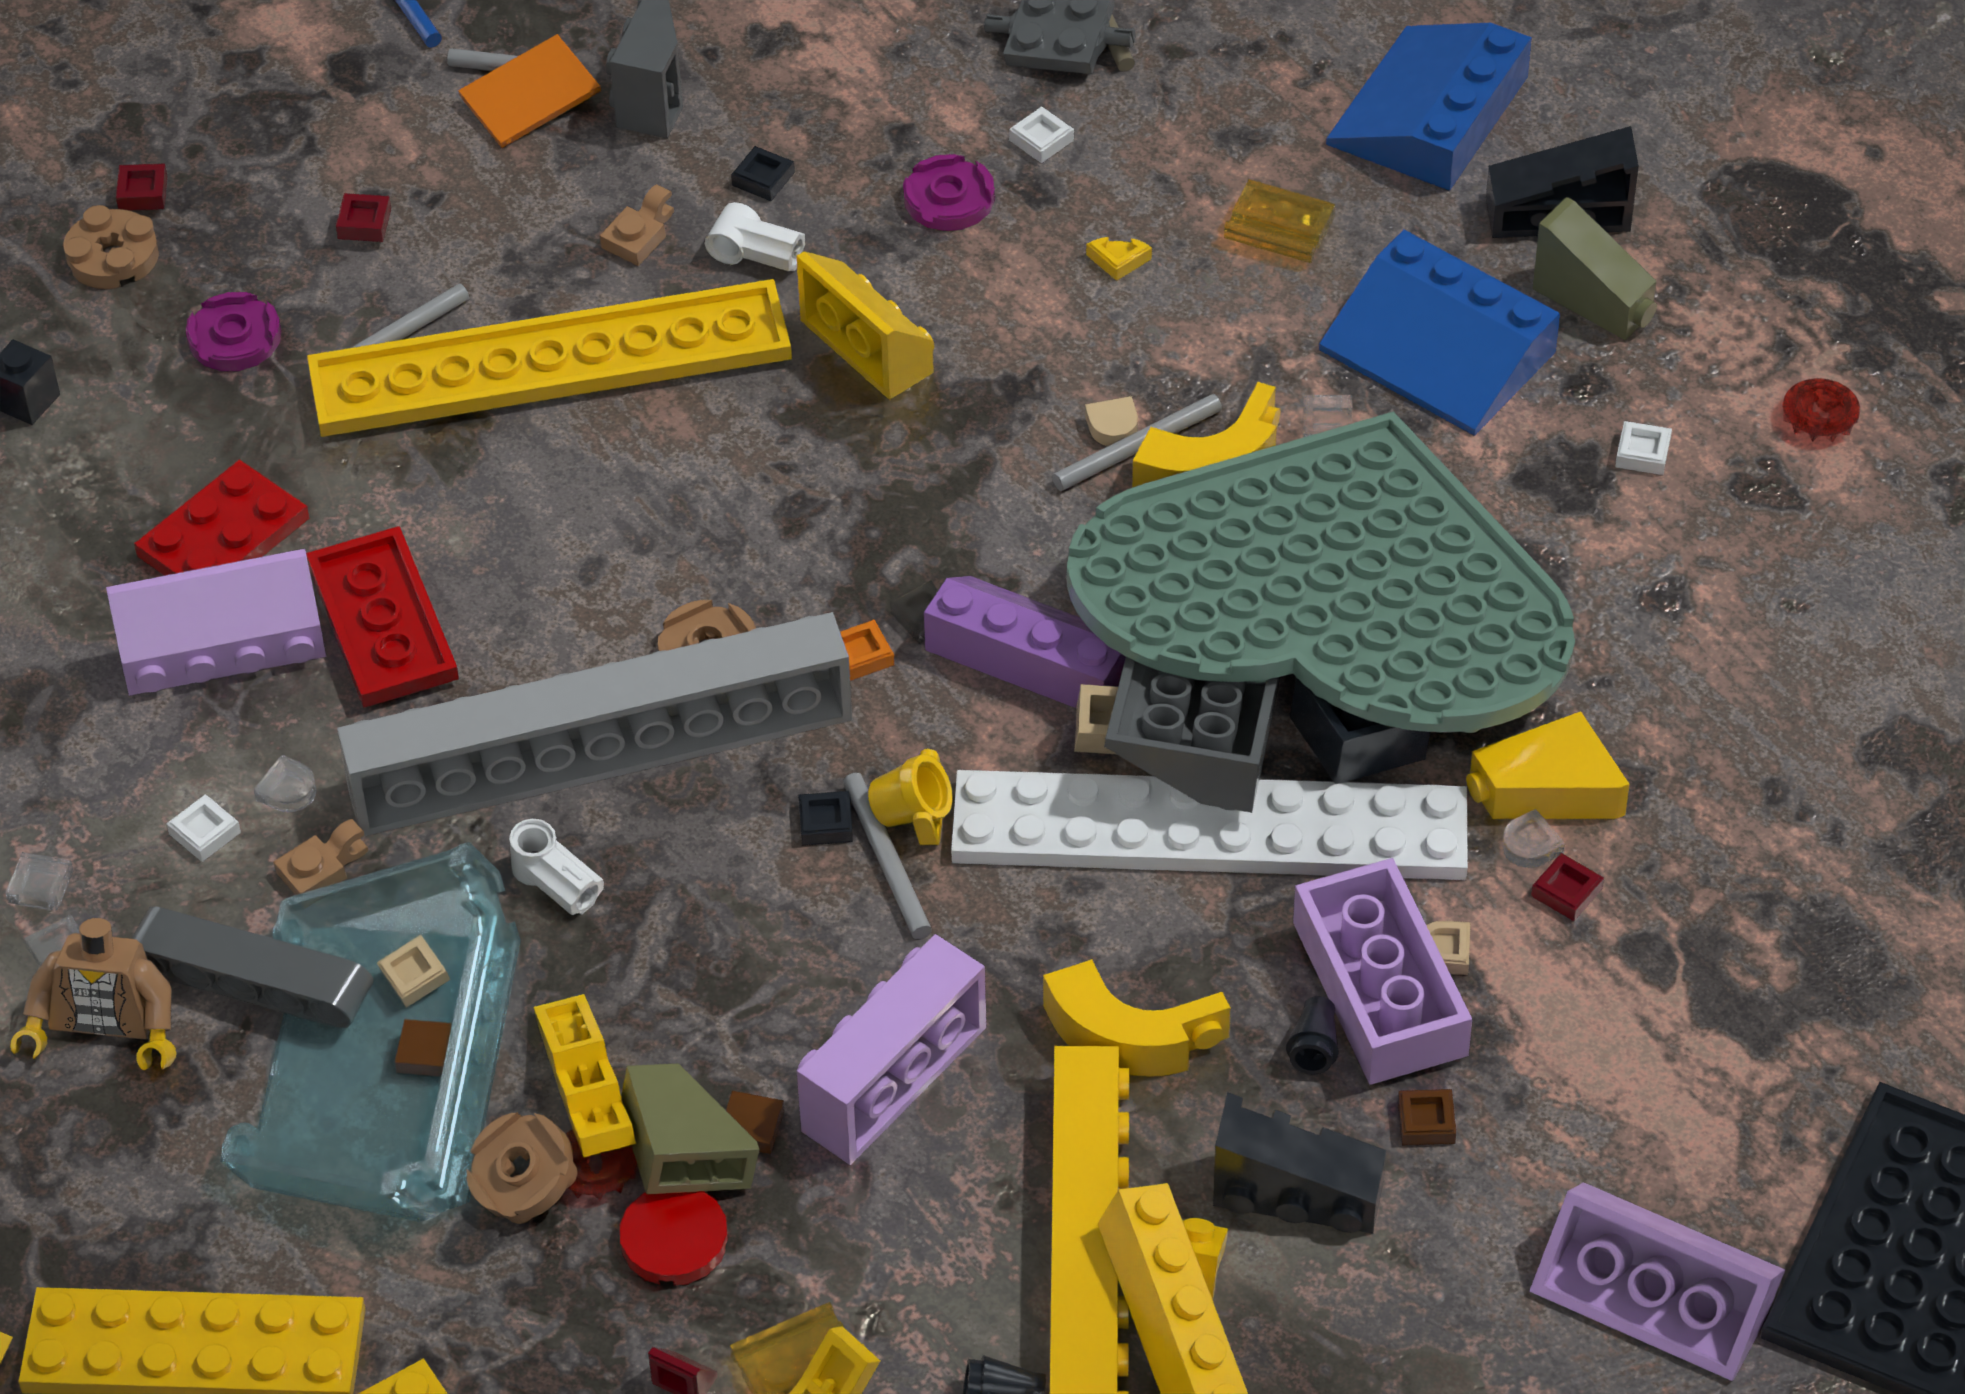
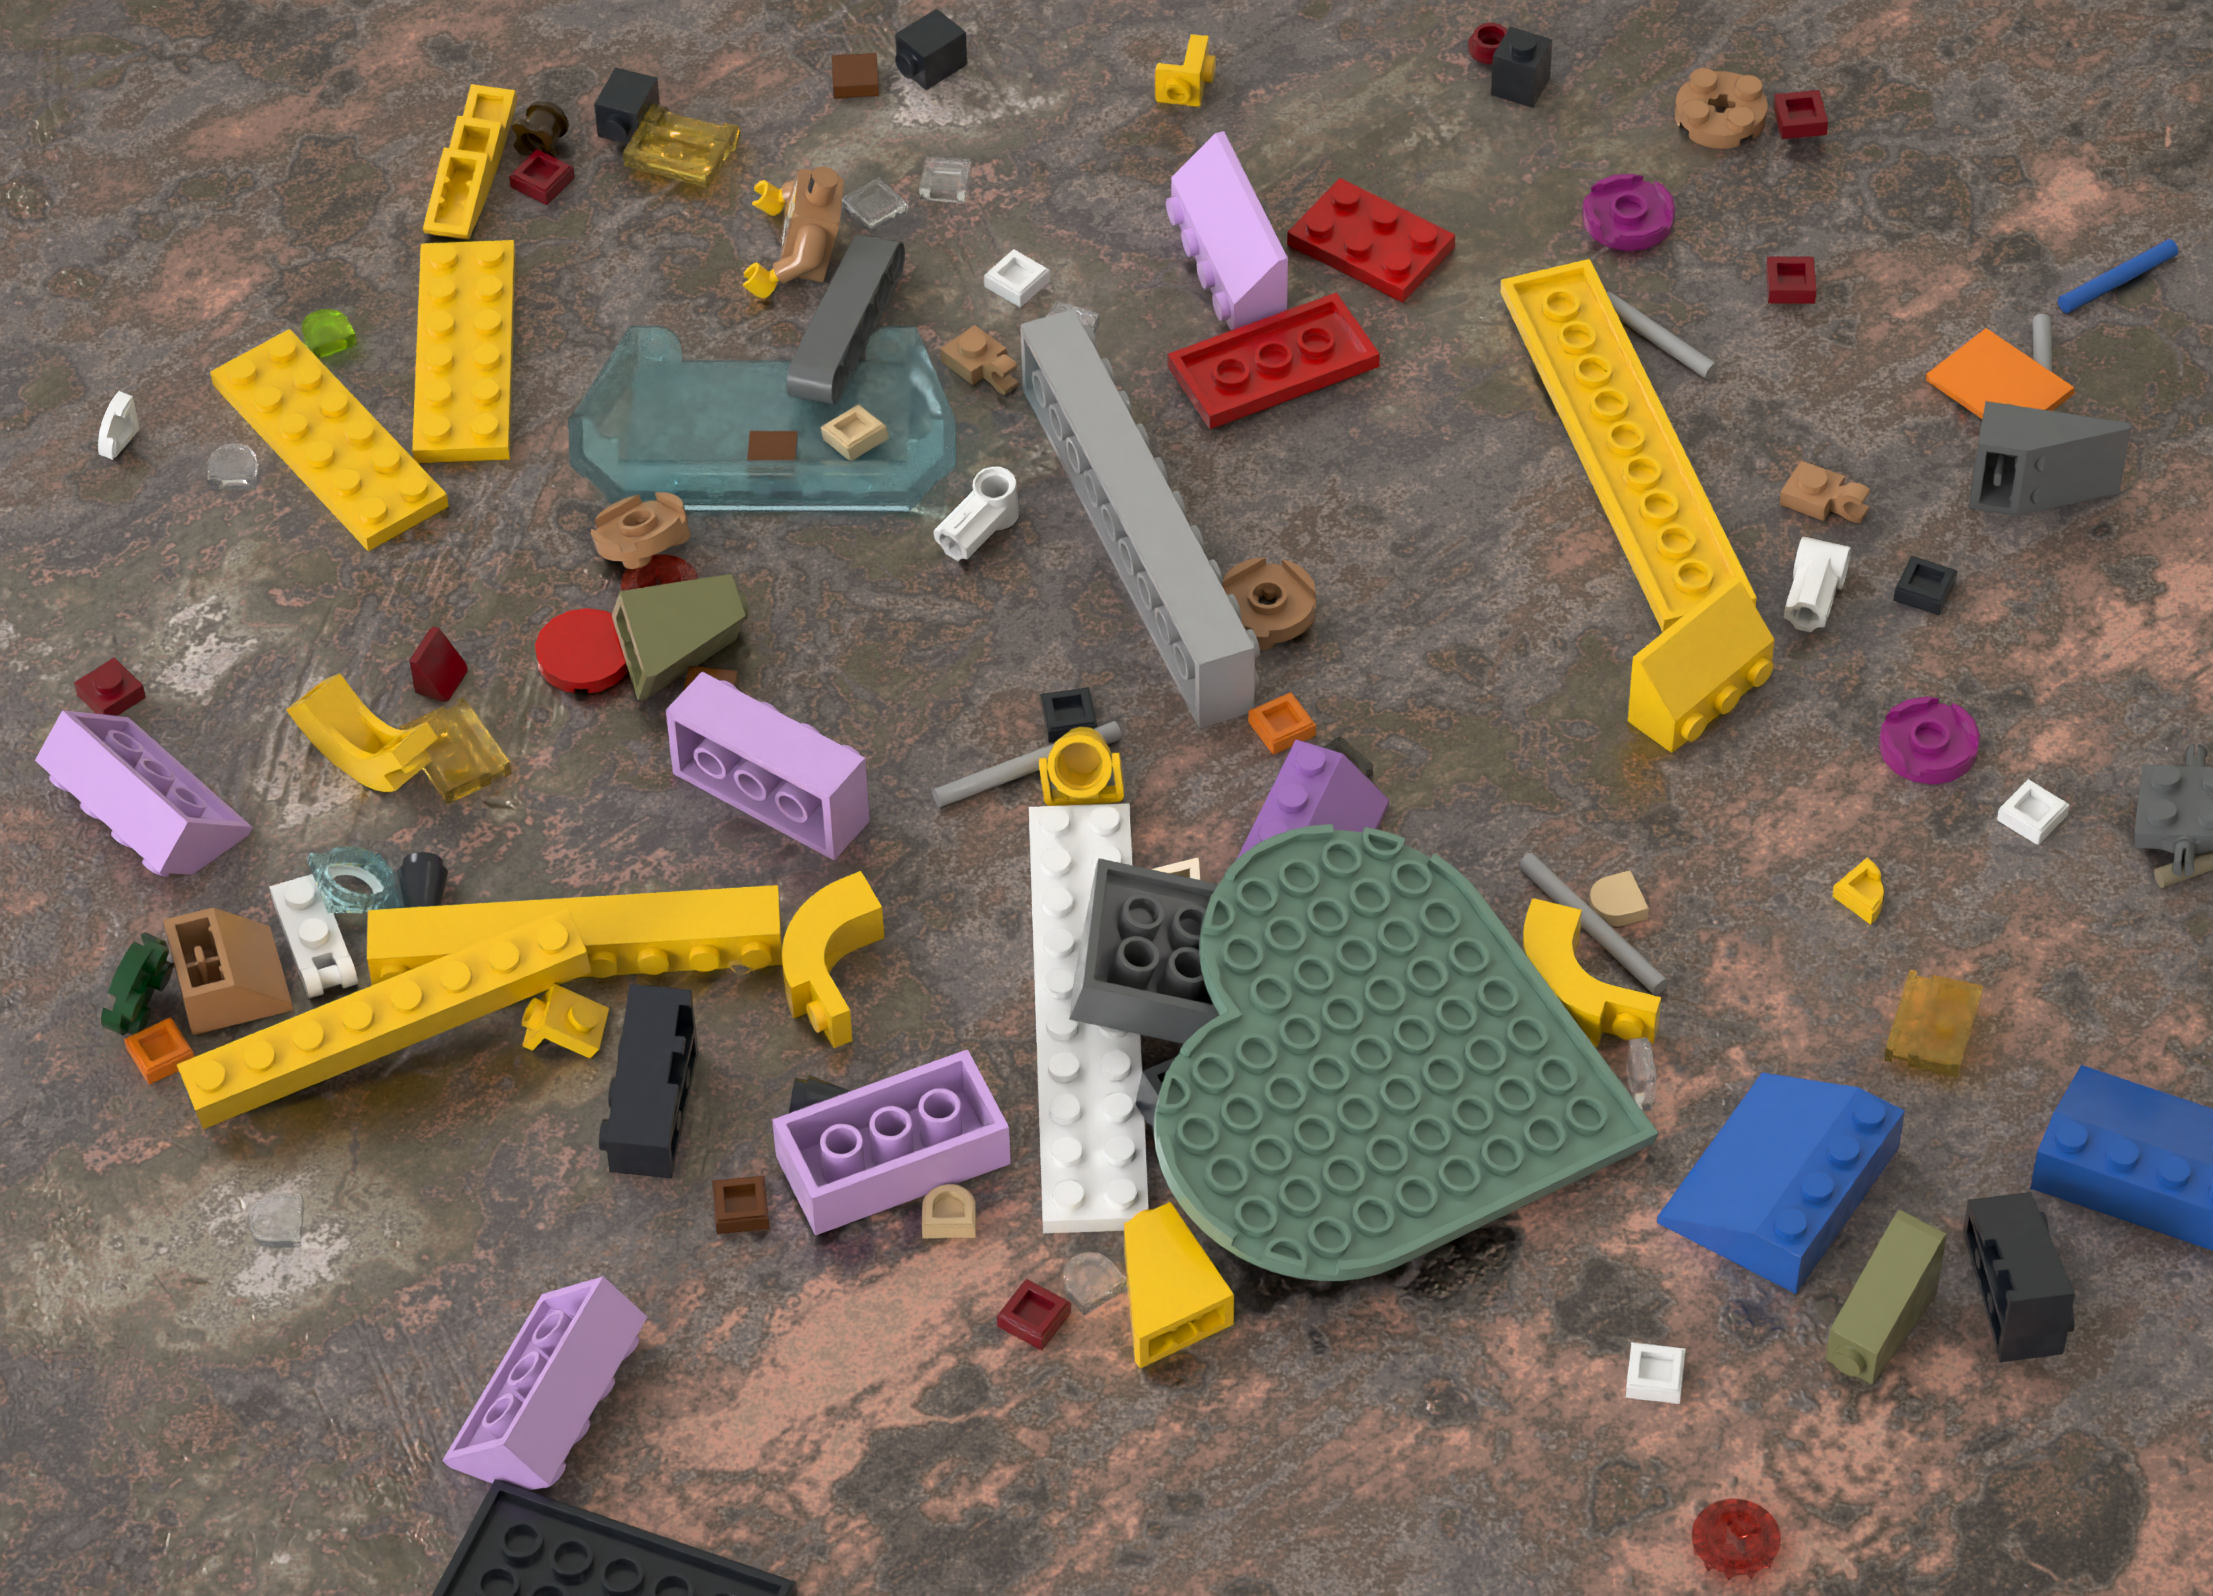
camera: 85 degrees right, 0 degrees up
yellow slope [533,994,636,1157] -> none

